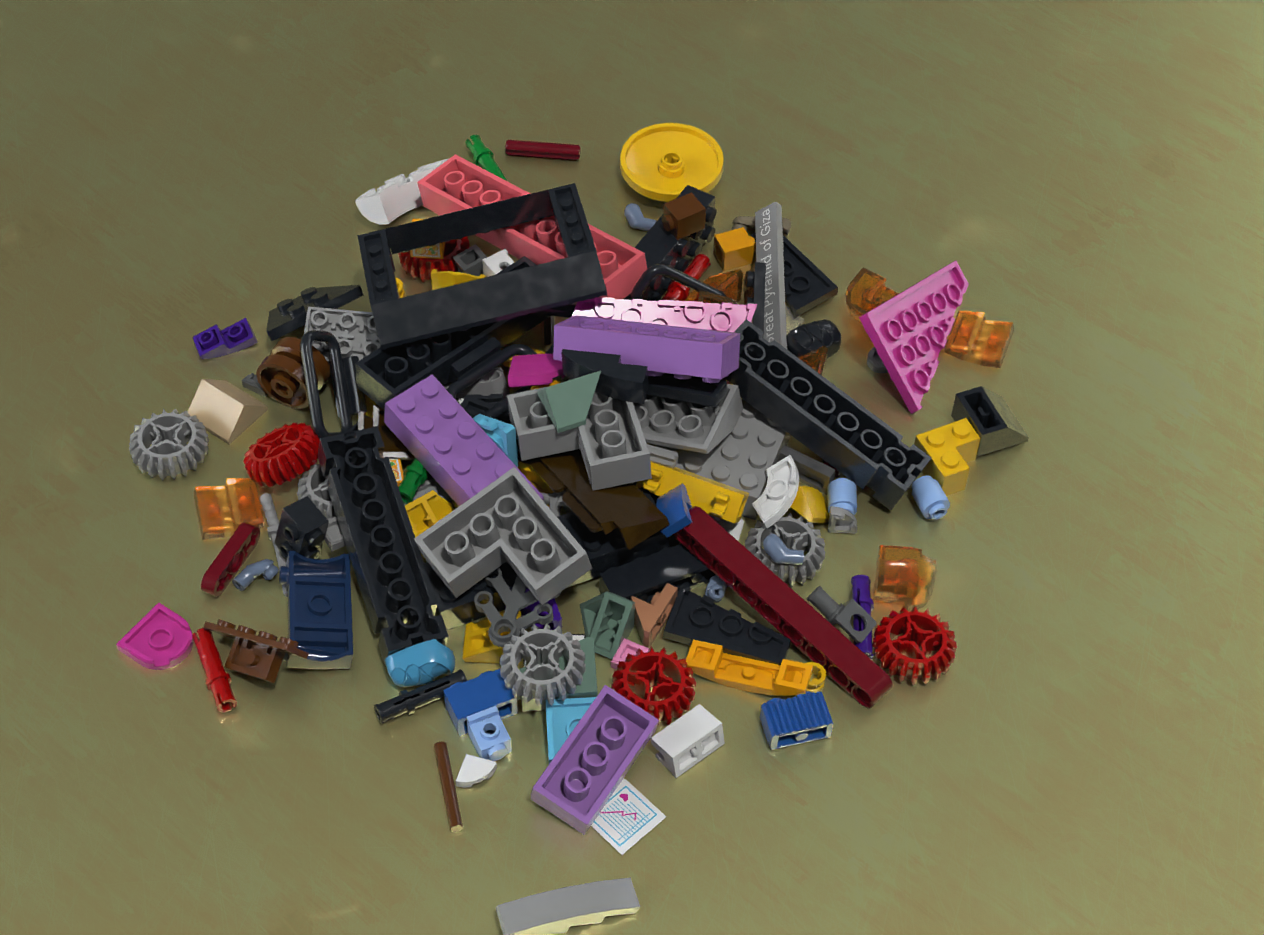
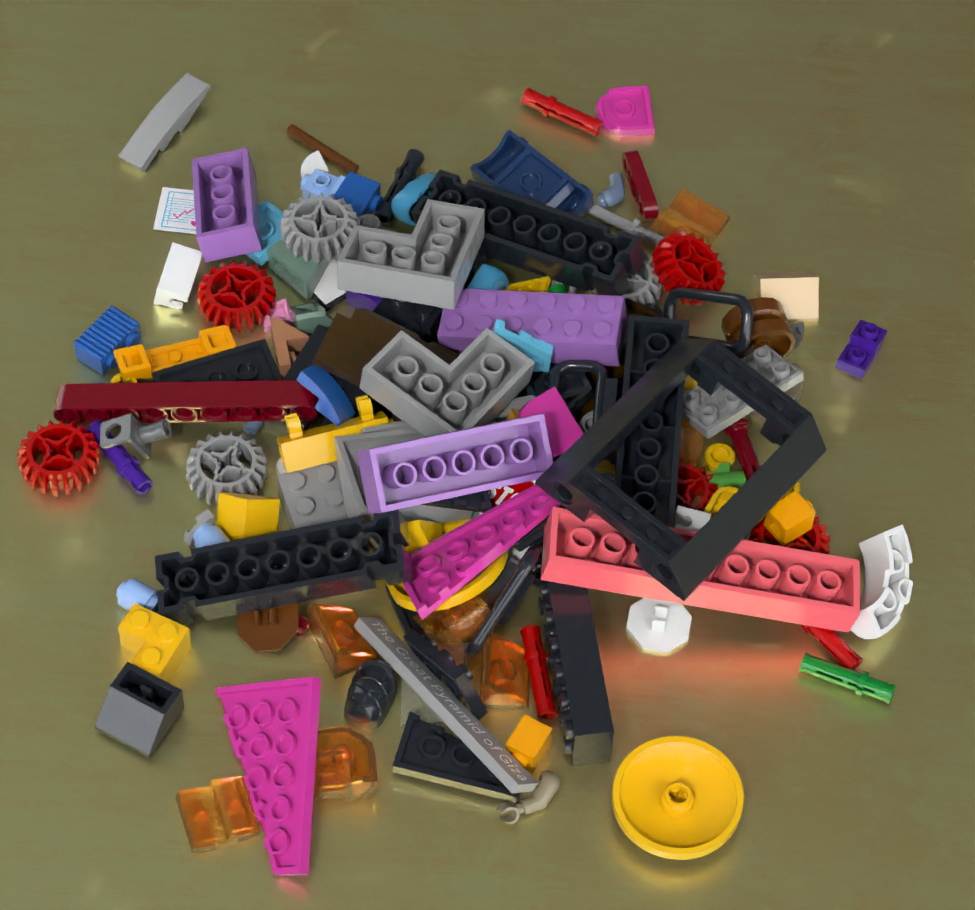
camera: 140 degrees right, 5 degrees up
light grey gear [129,408,209,481] -> none
reddish brown bracket [203,619,309,683] -> none
black wing [266,285,364,341] -> none
black brick [274,496,329,560] -> none
dark red axle [505,140,581,160] -> none
sand green slope [537,371,601,433] -> none
black slope [561,349,649,404] -> none
sand blue arm [624,203,657,231] -> none
reddish brown brick [662,192,706,240] -> none
white tile [752,455,799,528] -> none
sand blue arm [763,534,804,565] -> none
clear orange brick [873,545,937,611] -> none

